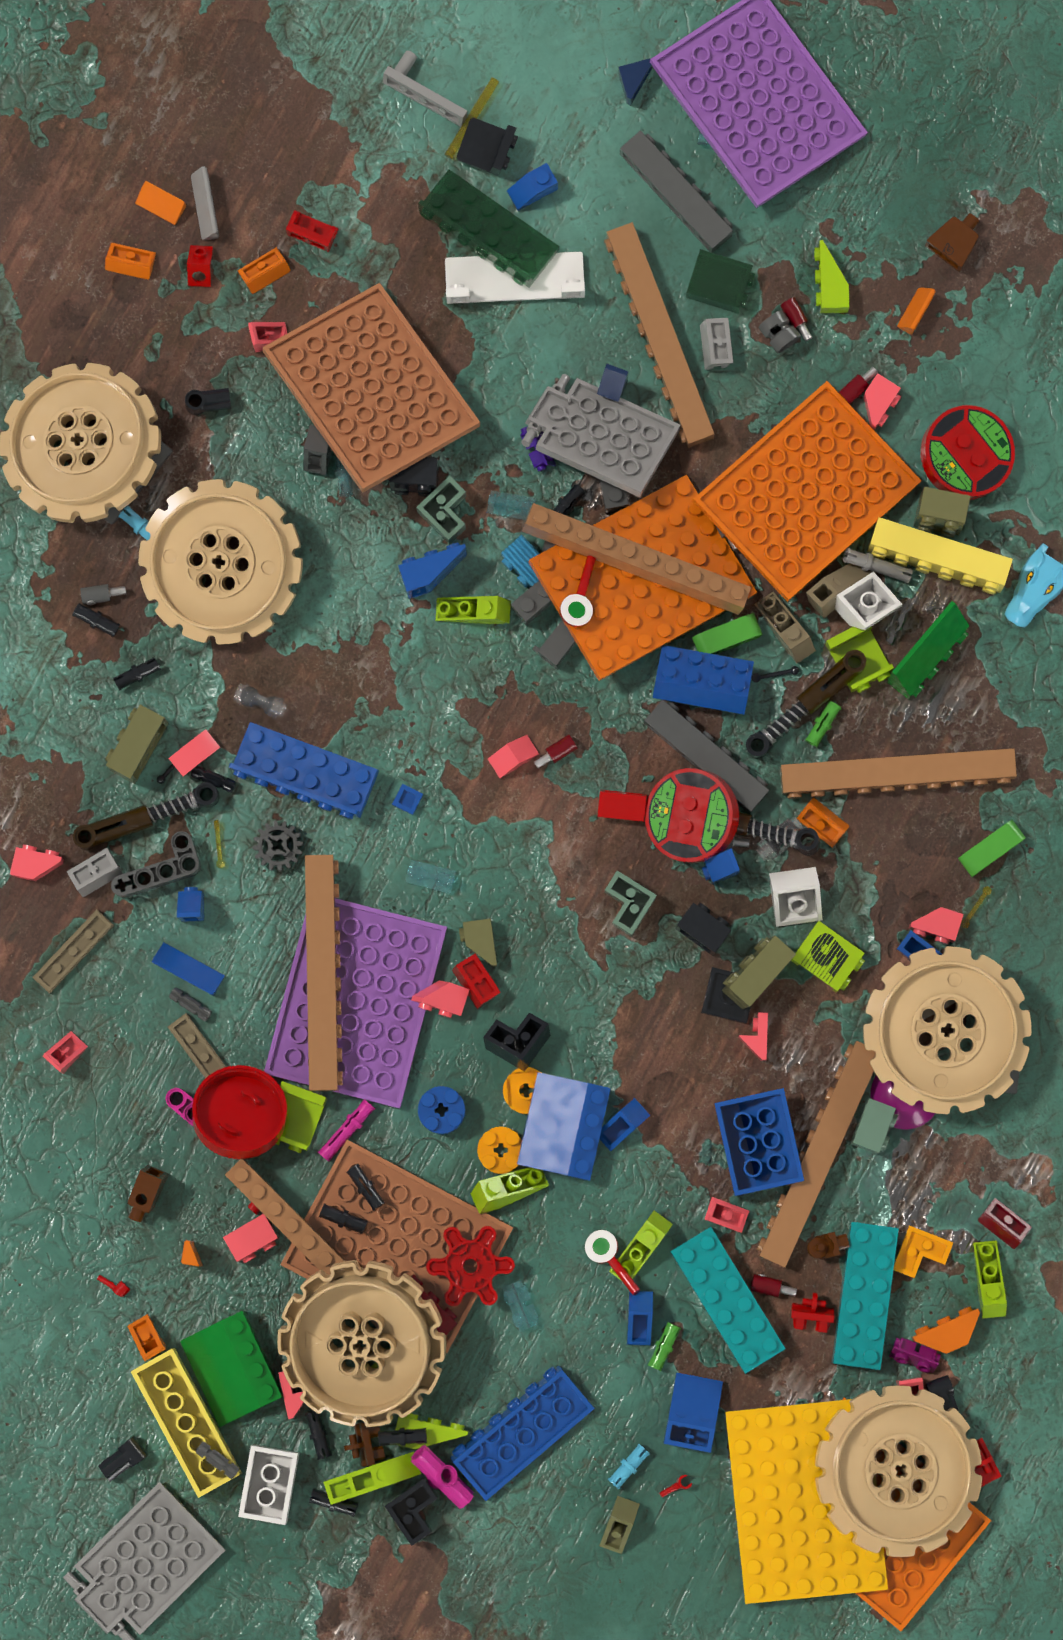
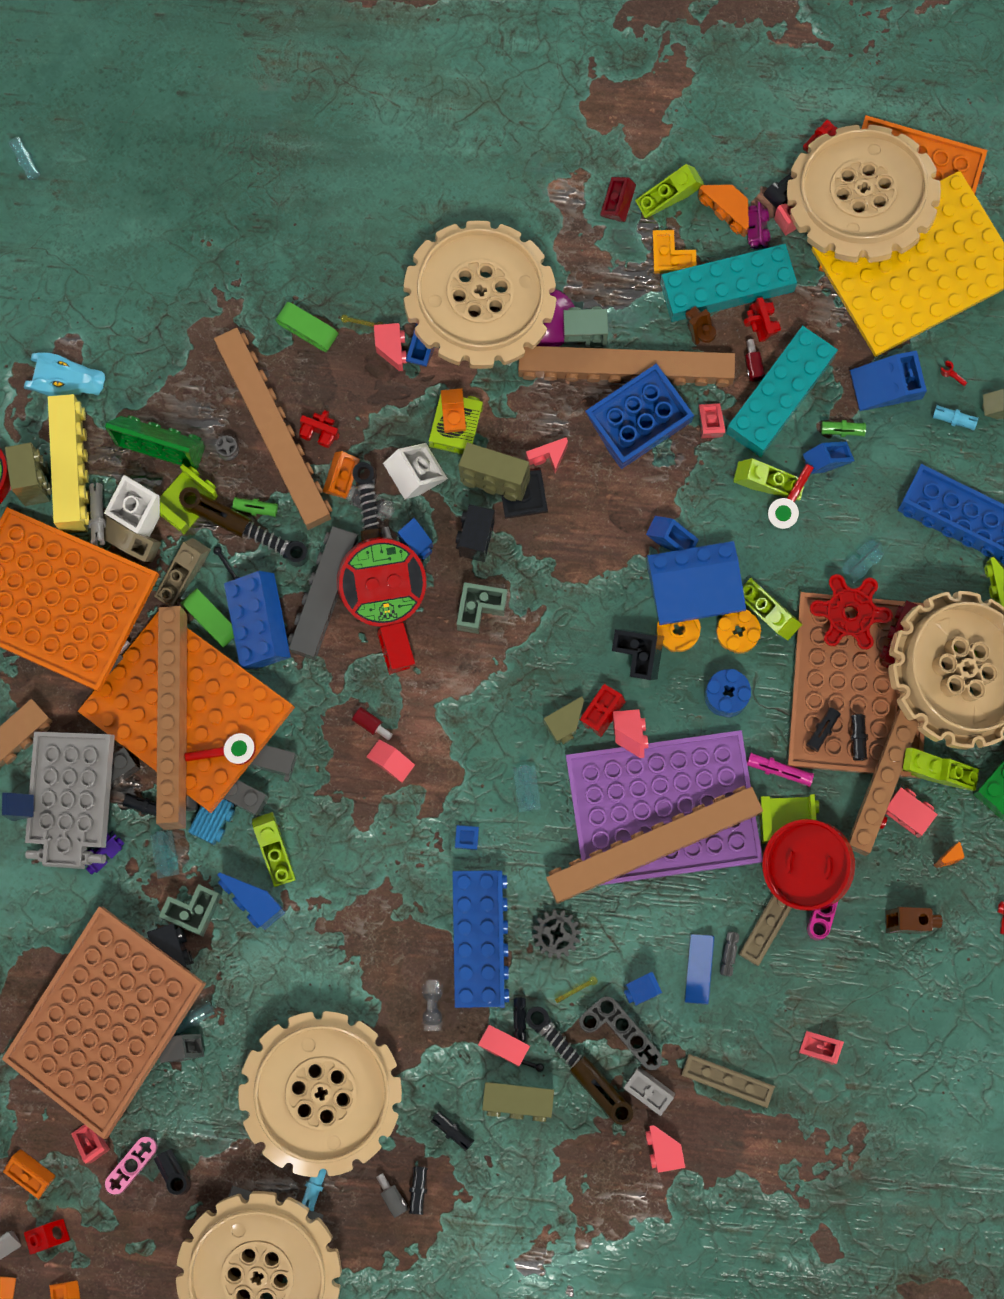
camera: 115 degrees left, 5 degrees down
none -> bright pink beam [105,1137,158,1194]
none -> flat silver wheel [215,435,239,461]
none -> red hips [299,410,340,448]
none -> orange slope [441,388,466,433]
none -> lime slope [903,748,979,791]

